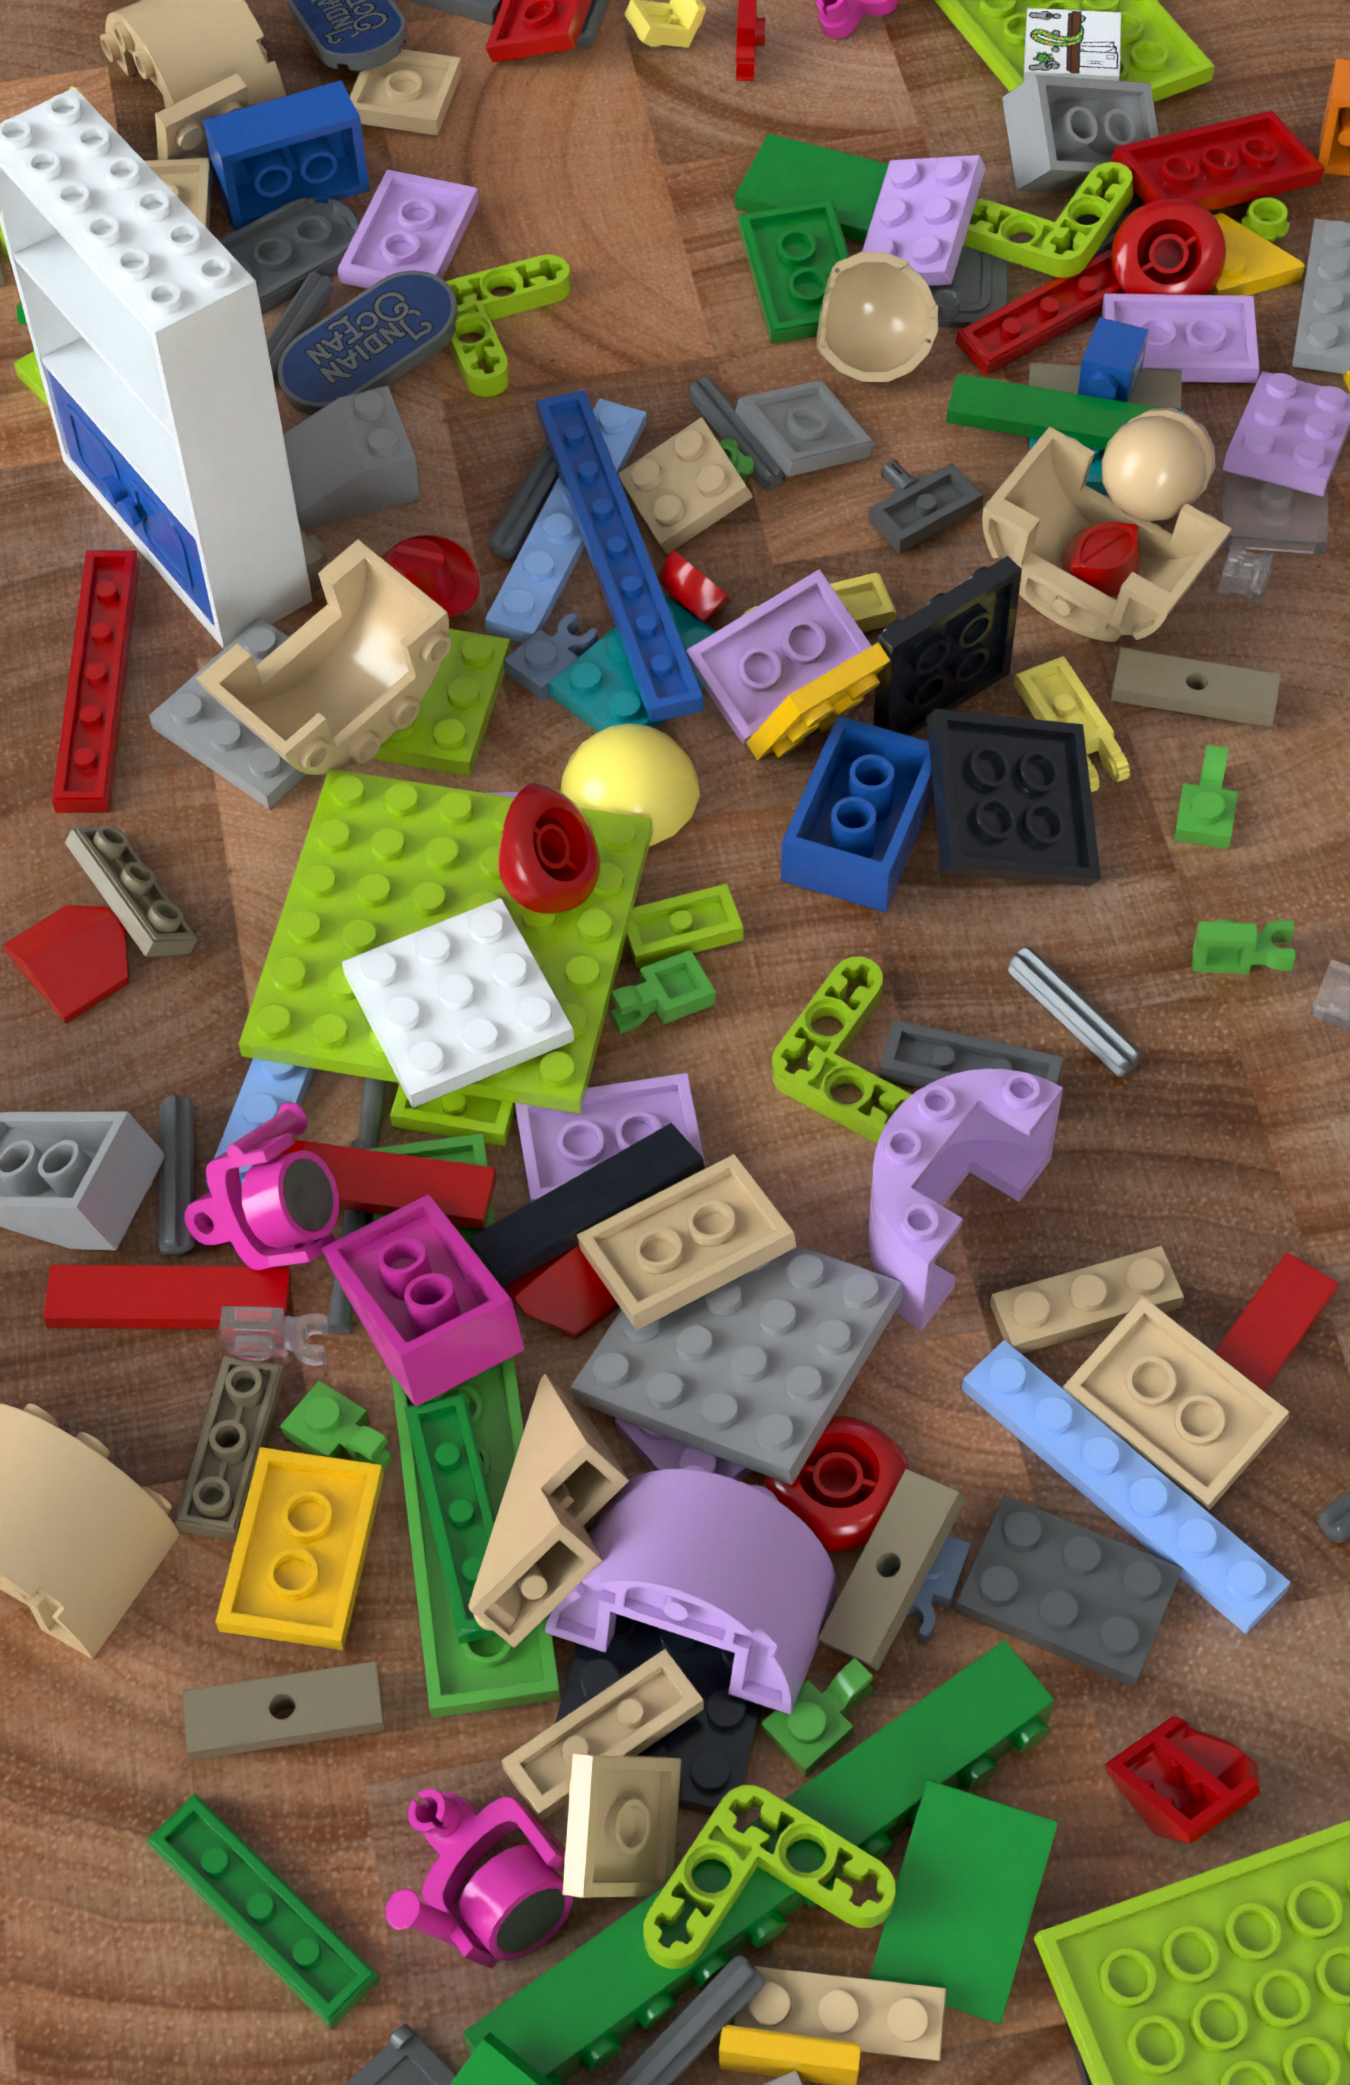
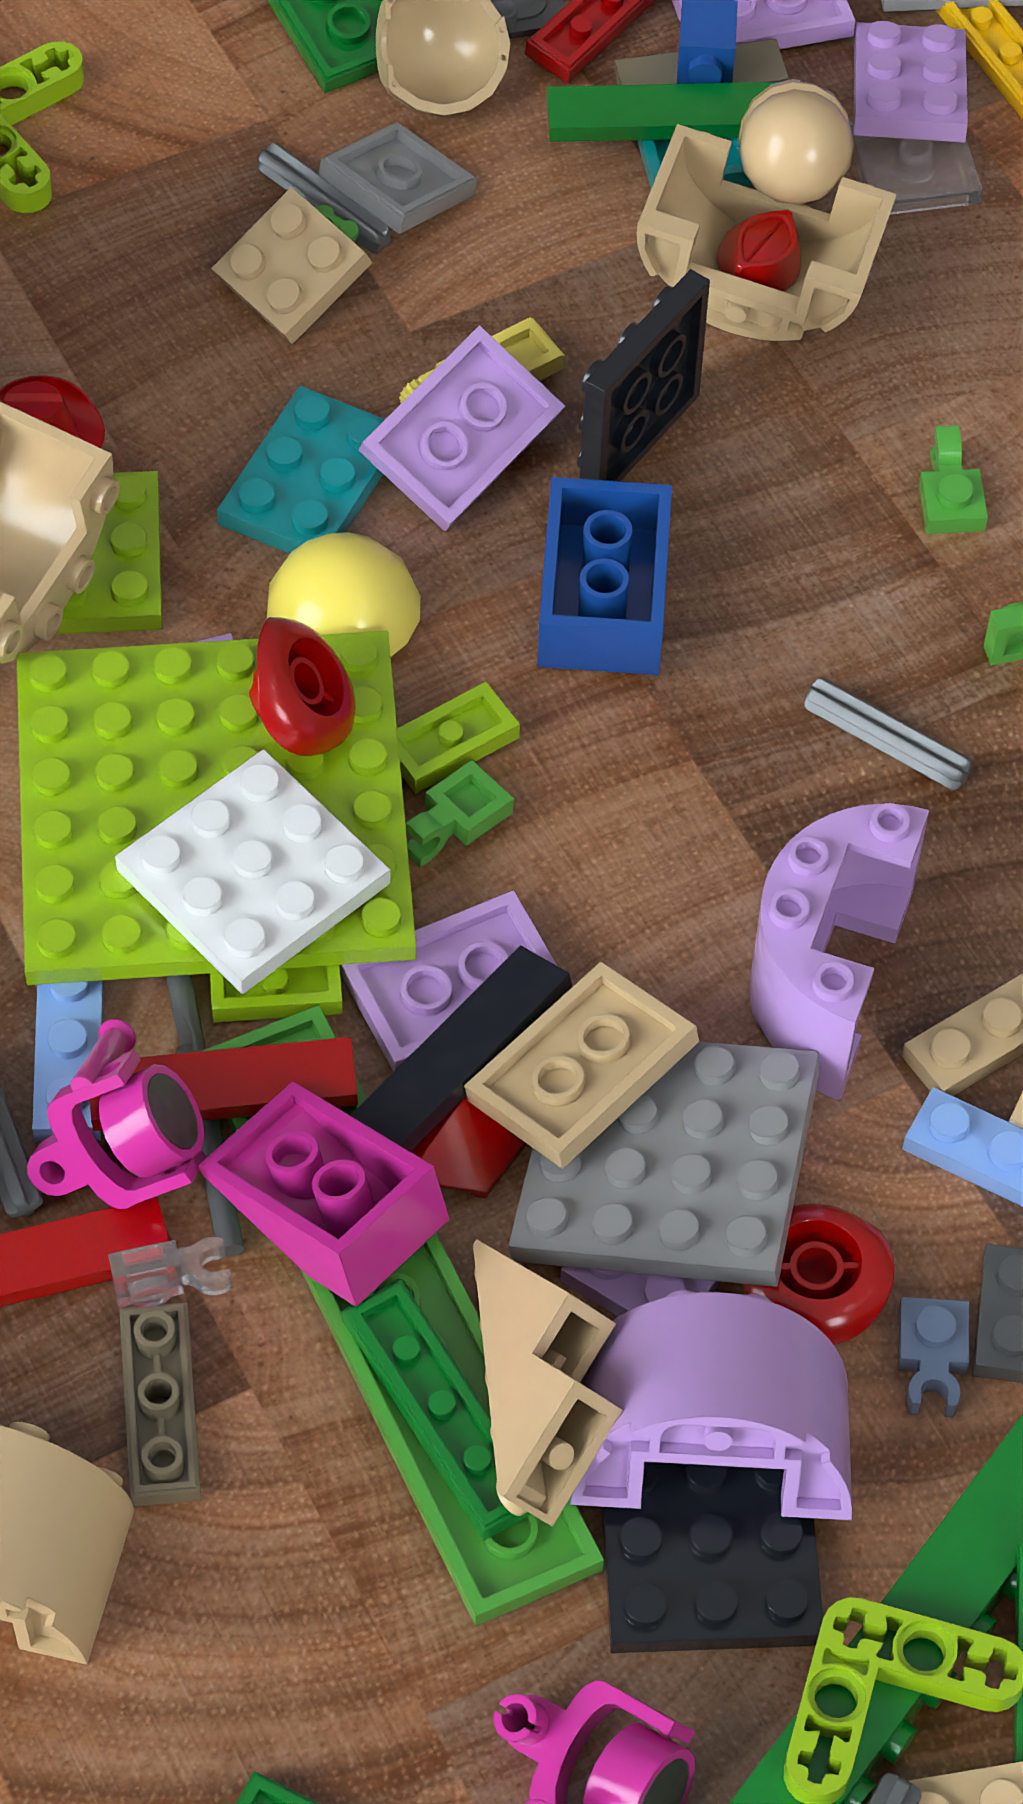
camera: 20 degrees left, 0 degrees up
dark tan tile [182,1661,385,1761] -> none
yellow plate [216,1447,384,1651] -> none
bright green plate [280,1380,393,1471] -> none
light blue plate [485,398,647,644] -> none
dark grey axle [489,442,559,560] -> none
tan plate [501,1649,704,1822] -> none
sand blue plate [504,613,598,701] -> none
blue plate [536,390,703,723] -> none
tan plate [563,1754,681,1898] -> none
red hat [656,549,732,622] -> none
yellow plate [746,642,890,761] -> none
bright green plate [761,1658,874,1778] -> none
lime beam [772,956,912,1144] -> none
dark tan tile [817,1469,967,1671] -> none
dark grey plate [869,459,984,554] -> none
dark grey plate [879,1019,1064,1088] -> none
black plate [926,708,1101,886] -> none
light yellow hinge [1014,656,1130,792] -> none
dark tan tile [1111,648,1281,727] -> none
clear wheel [1218,542,1275,604] -> none

